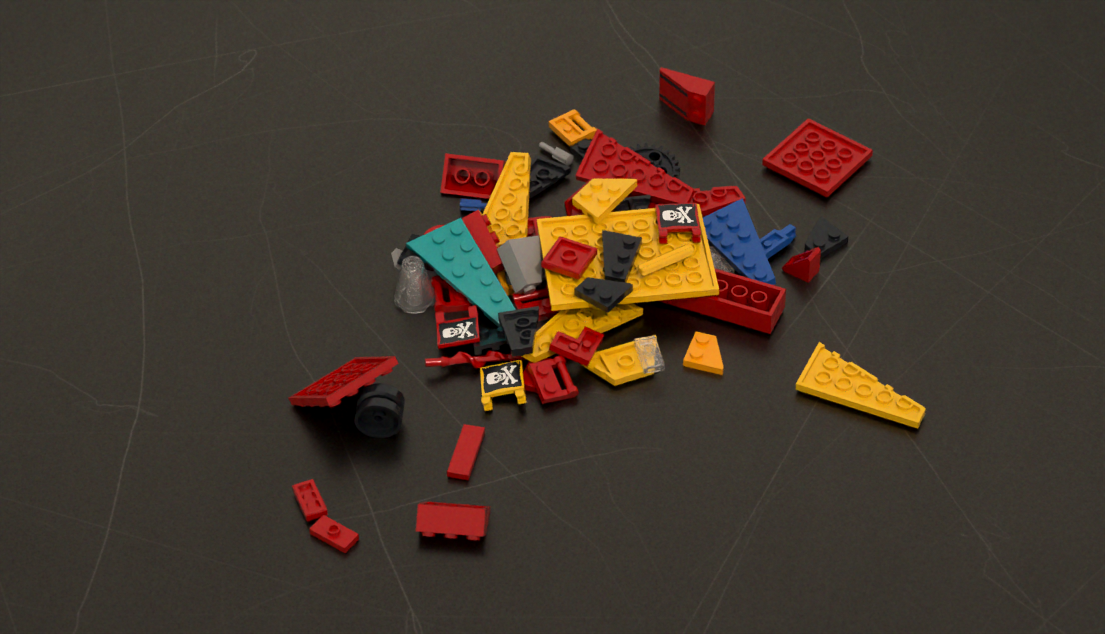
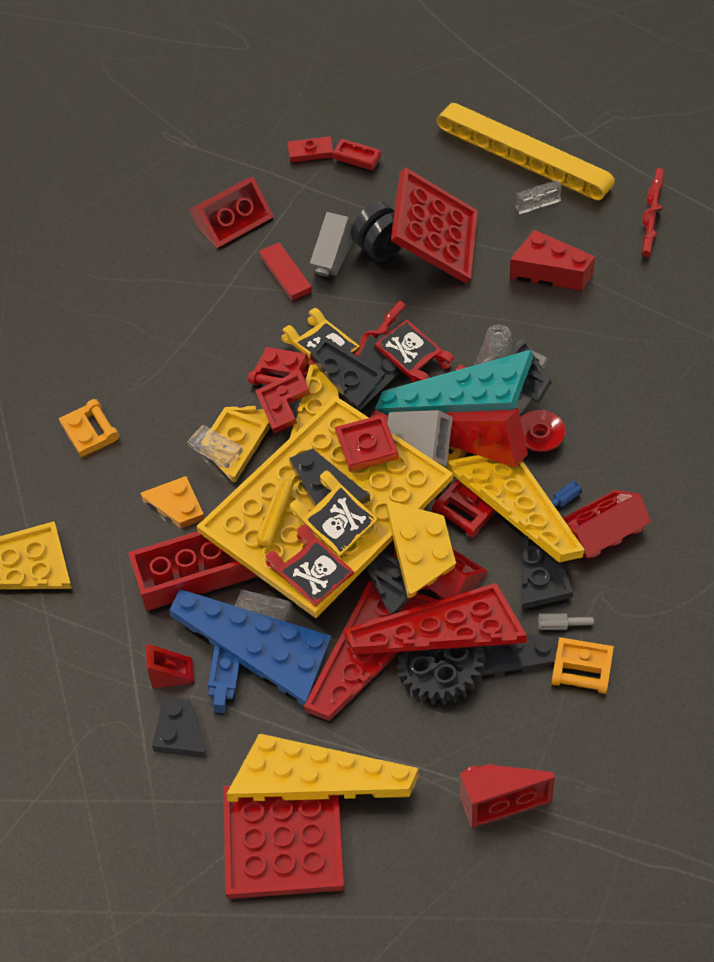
camera: 140 degrees right, 10 degrees up
black wing [574,277,633,313] -> none
none -> light orange plate [59,399,120,457]
none -> yellow wing [227,734,419,802]
none -> flag [290,470,378,557]
none -> light grey slope [310,212,353,277]
none -> yellow beam [436,103,615,200]
none -> red wedge [509,230,595,290]
none -> clear plate [516,180,561,214]
none -> red piece [642,168,664,257]

